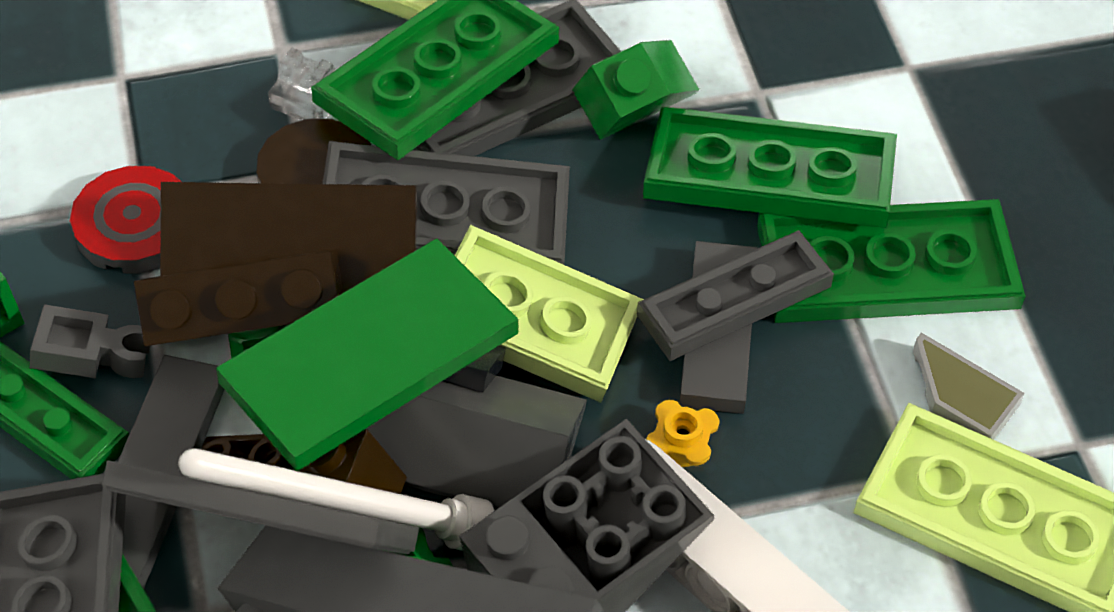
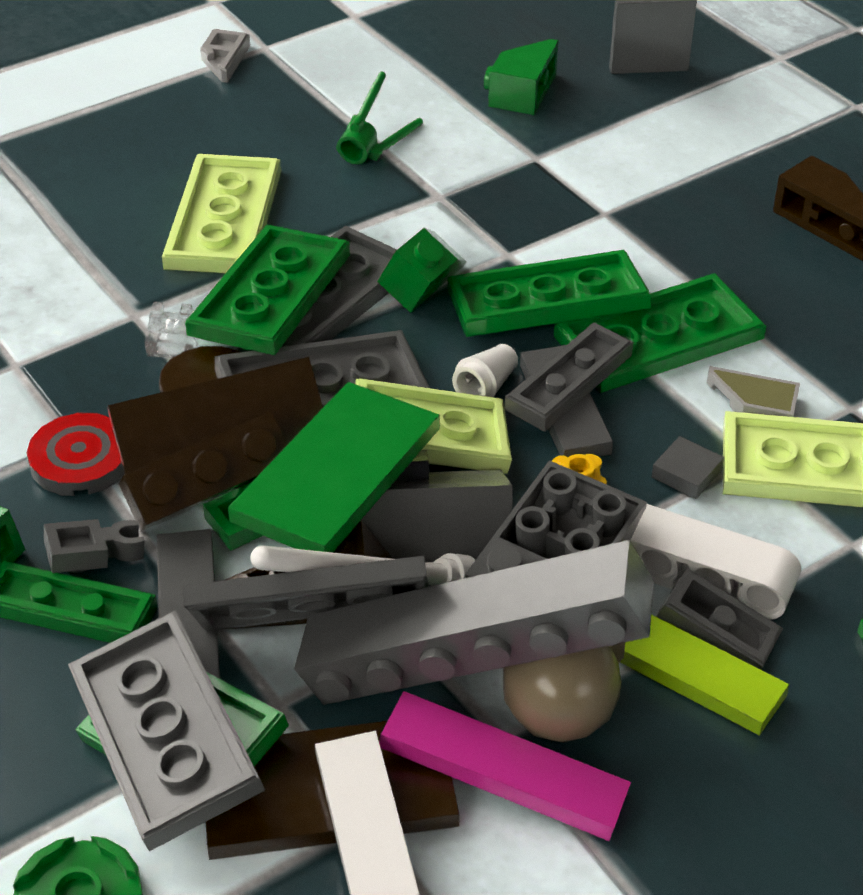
camera: 20 degrees left, 10 degrees down
none -> white cone [452,344,518,397]
none -> dark grey tile [652,436,724,499]

